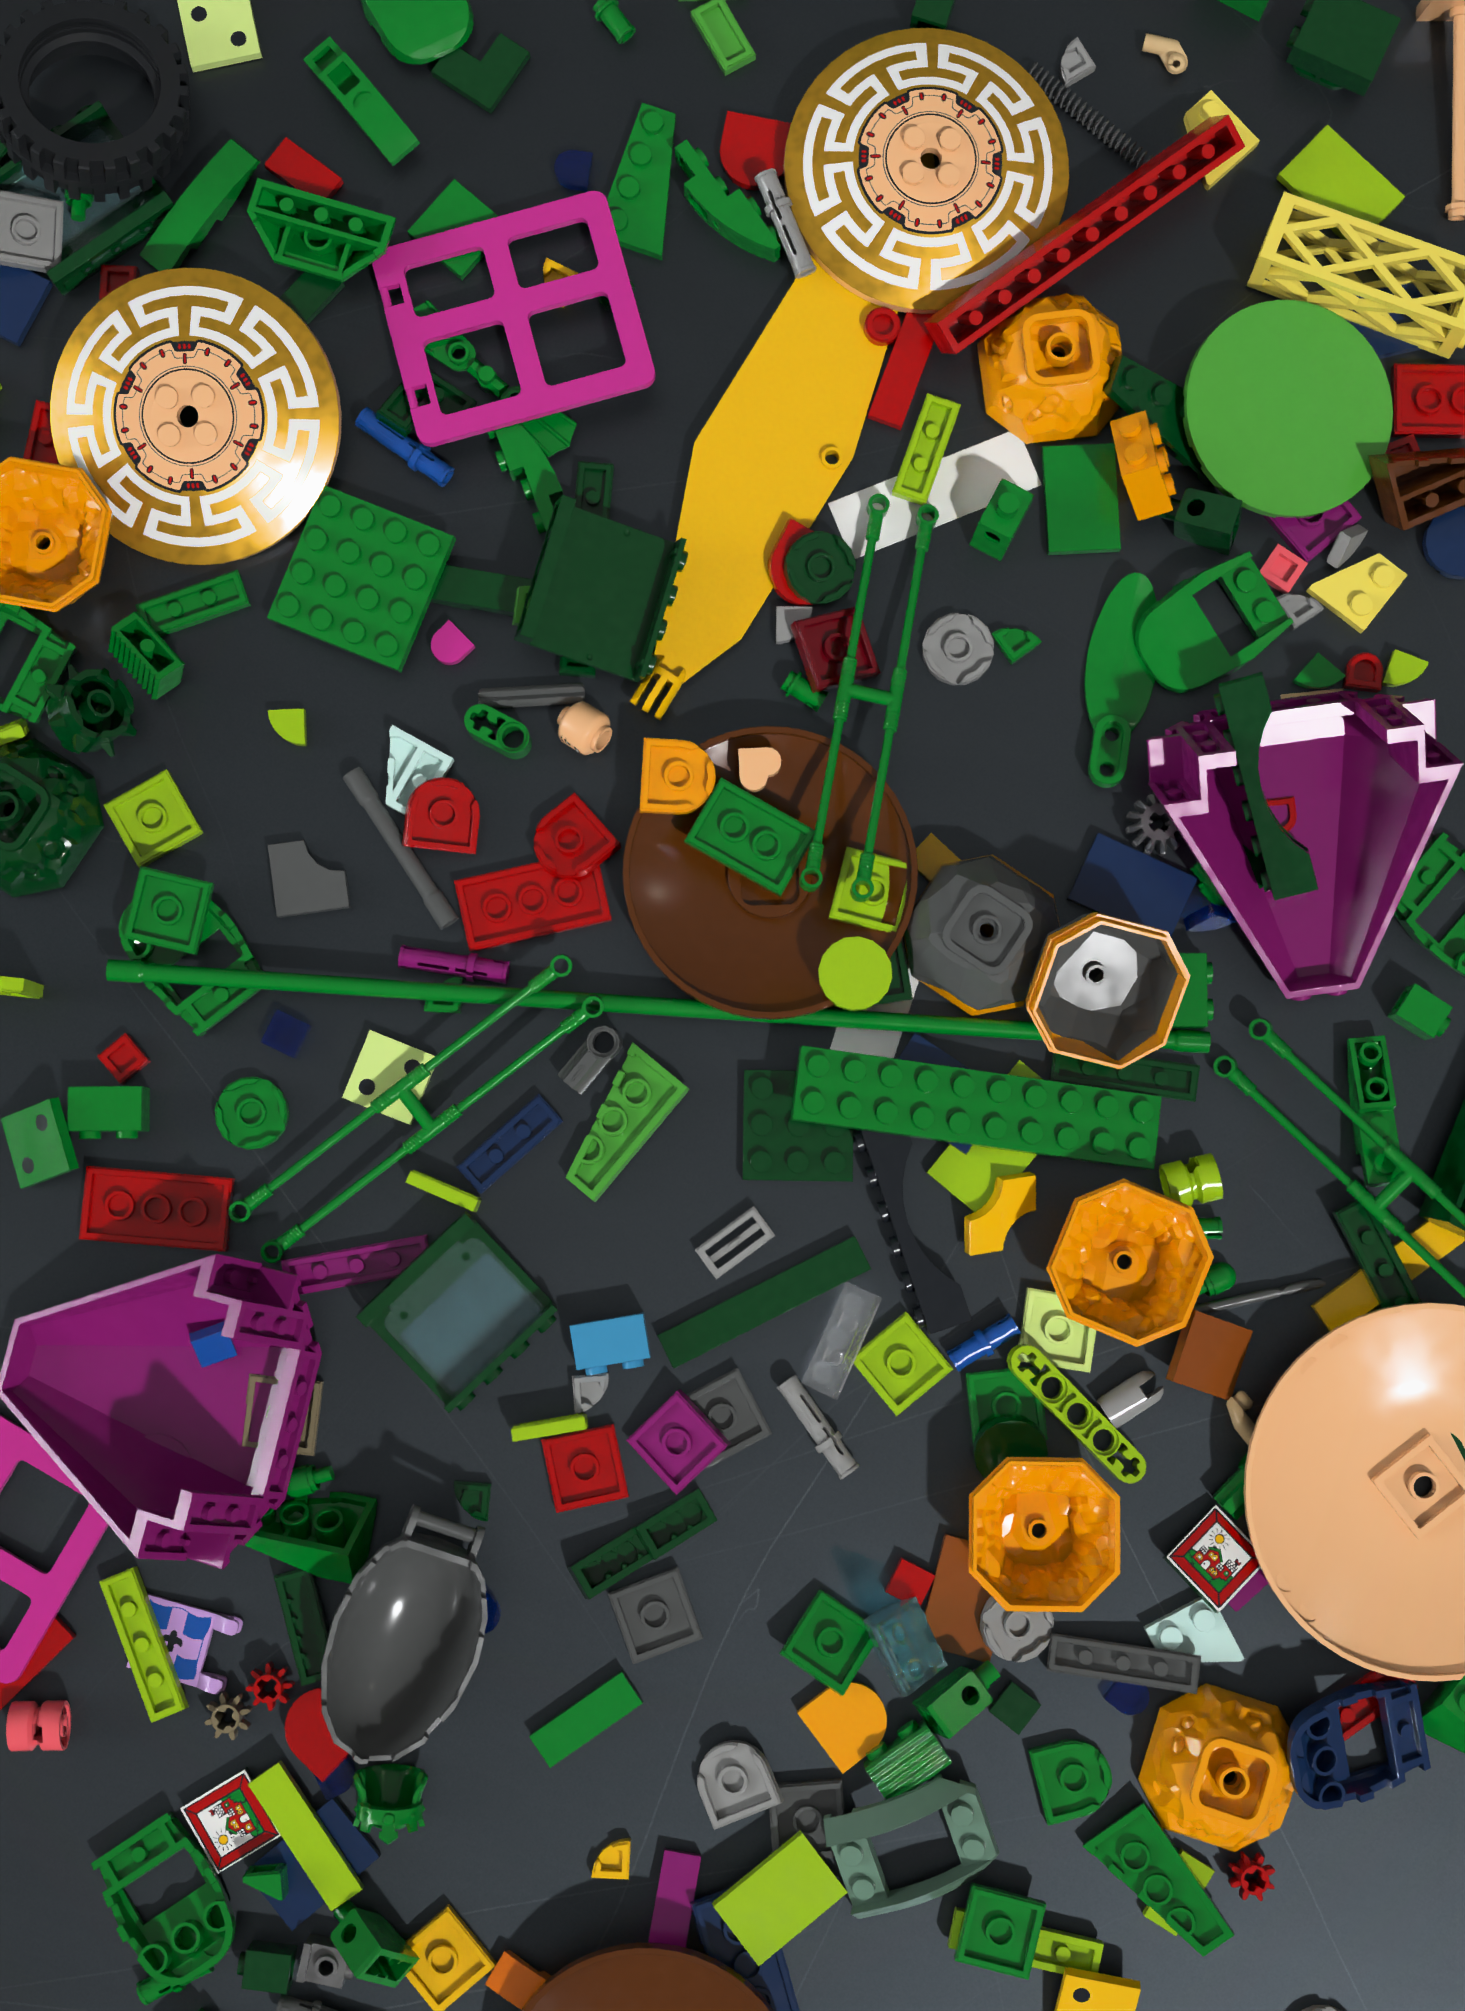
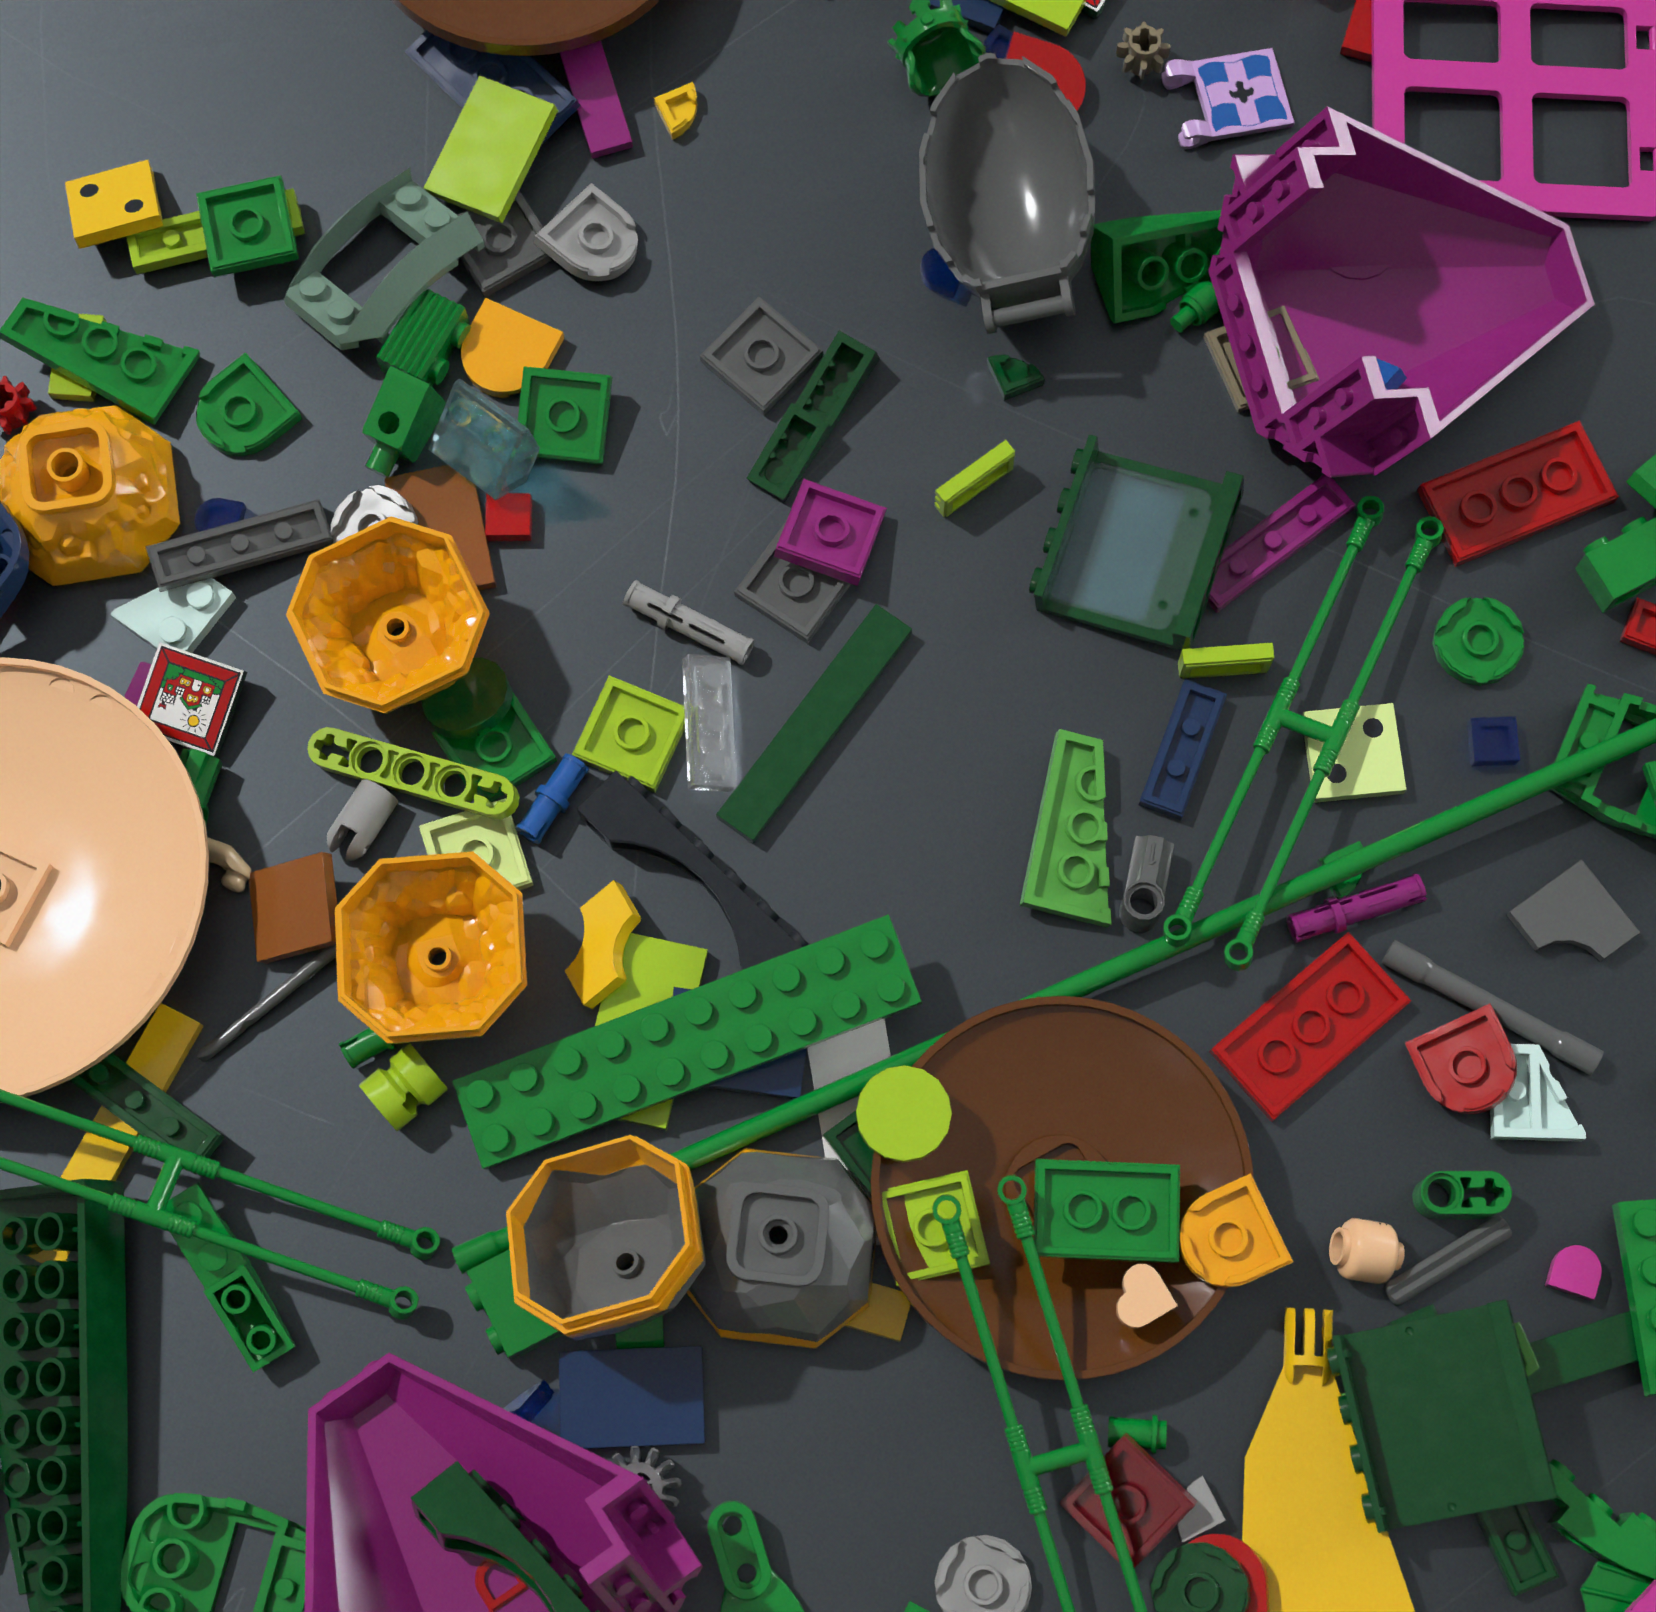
camera: 155 degrees right, 10 degrees down
lime tile [99,1566,189,1723] -> none
red gear [246,1661,295,1711] -> none
dark green plate [274,1568,329,1686] -> none
green tile [529,1670,643,1768] -> none
red tile [534,792,621,878] -> none
red tile [541,1423,629,1513] -> none
dark azure brick [569,1313,651,1376] -> none
light grey tile [572,1372,609,1413] -> none
light grey tile [695,1206,775,1279] -> none
dark green plate [742,1070,853,1182] -> none
dark green tile [988,1680,1041,1735] -> none
dark green tile [1049,1053,1200,1102] -> none
green cylinder [1199,1262,1236,1297] -> none
green brick [1387,983,1453,1040] -> none

